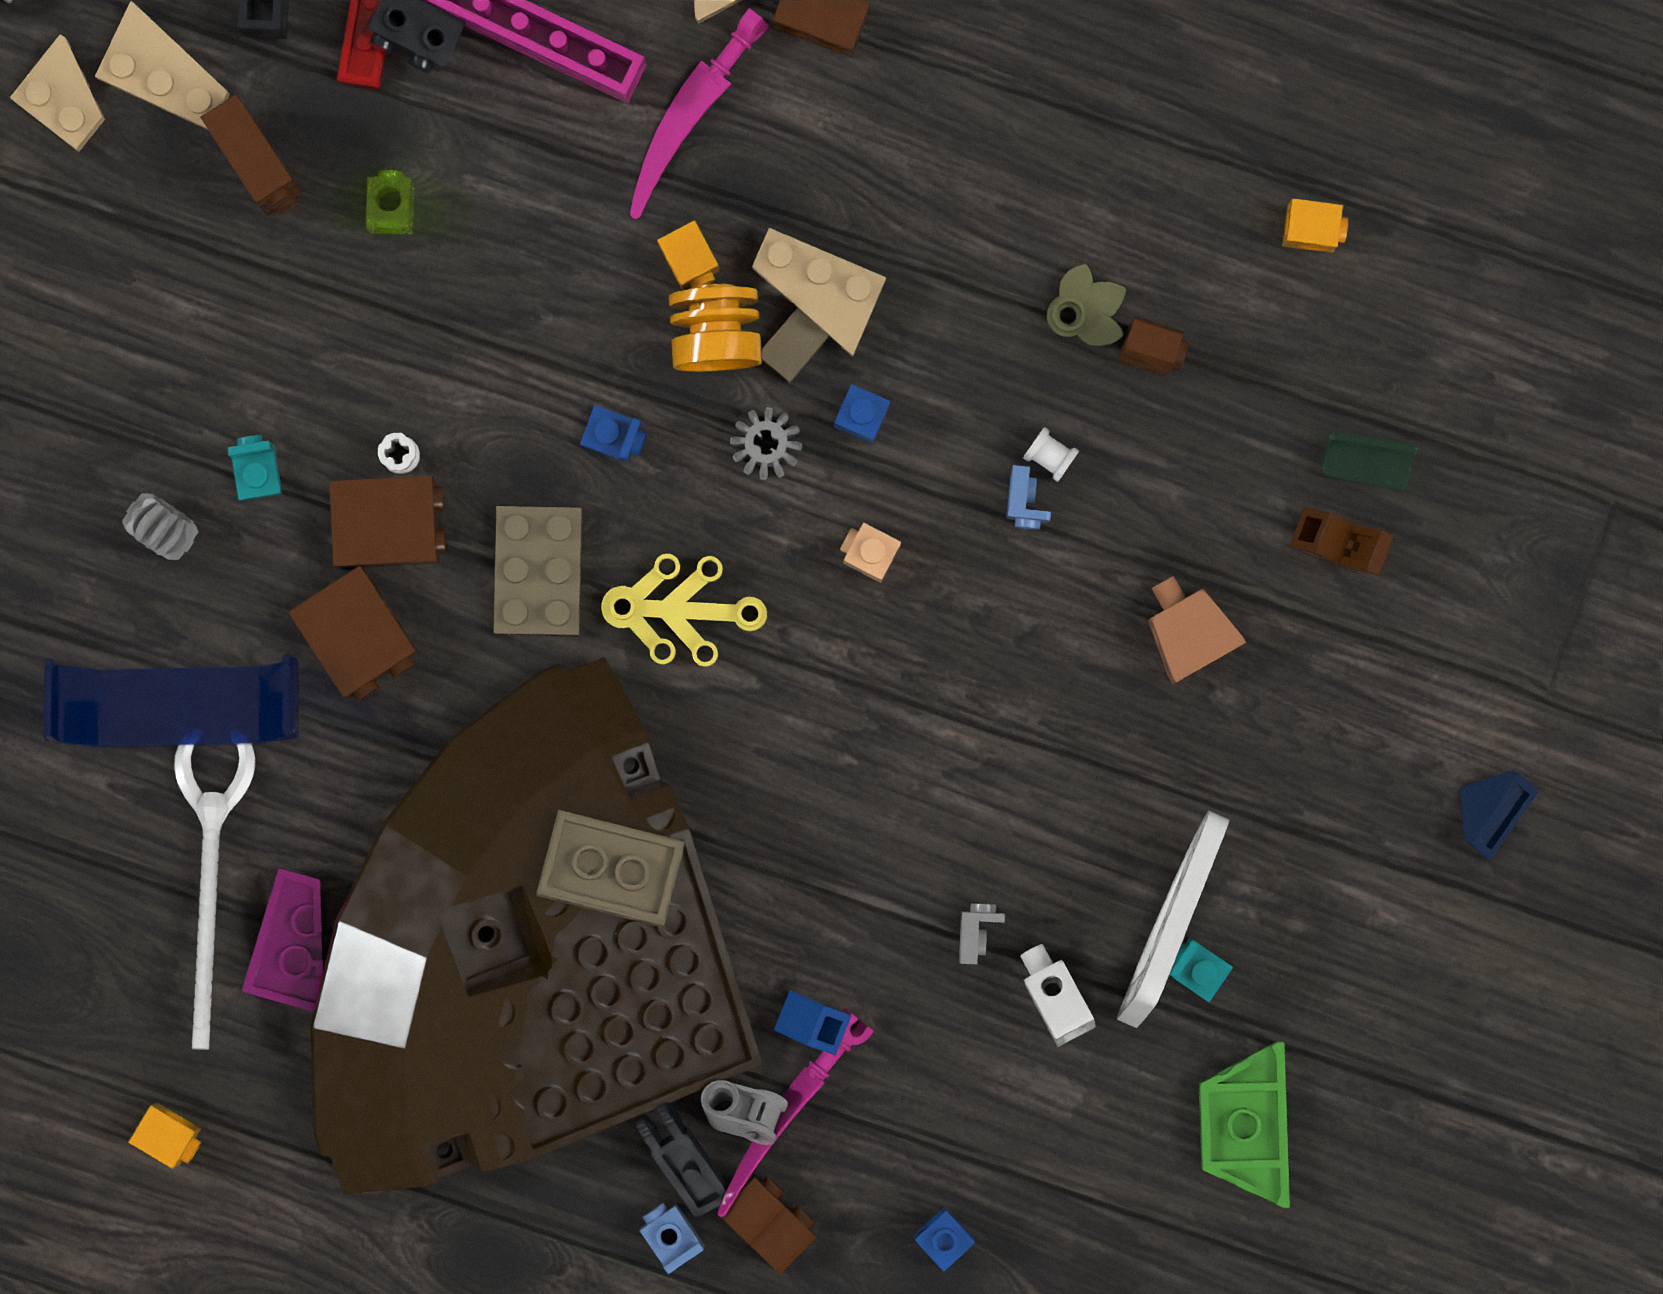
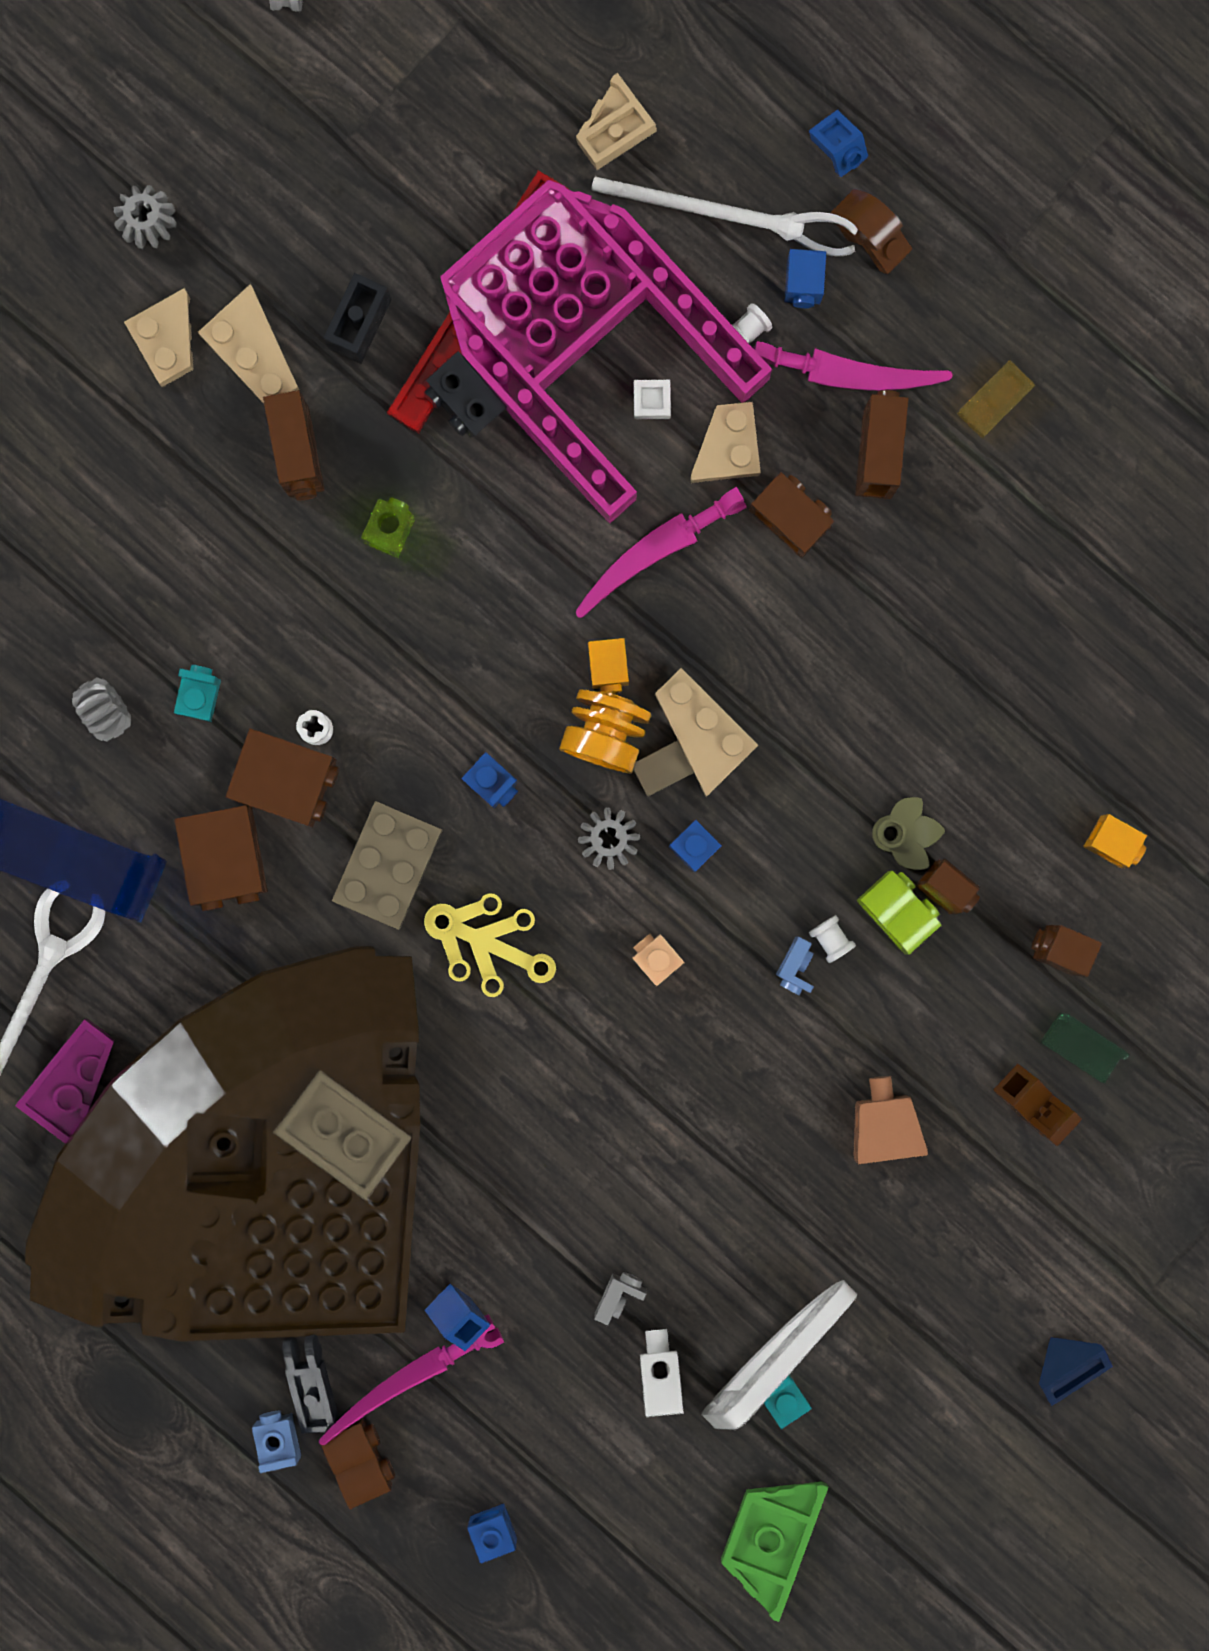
camera: 25 degrees right, 0 degrees up
light grey piece [701,1080,788,1145] -> none
none -> lime brick [857,871,941,955]
none -> reddish brown brick [1031,925,1102,977]

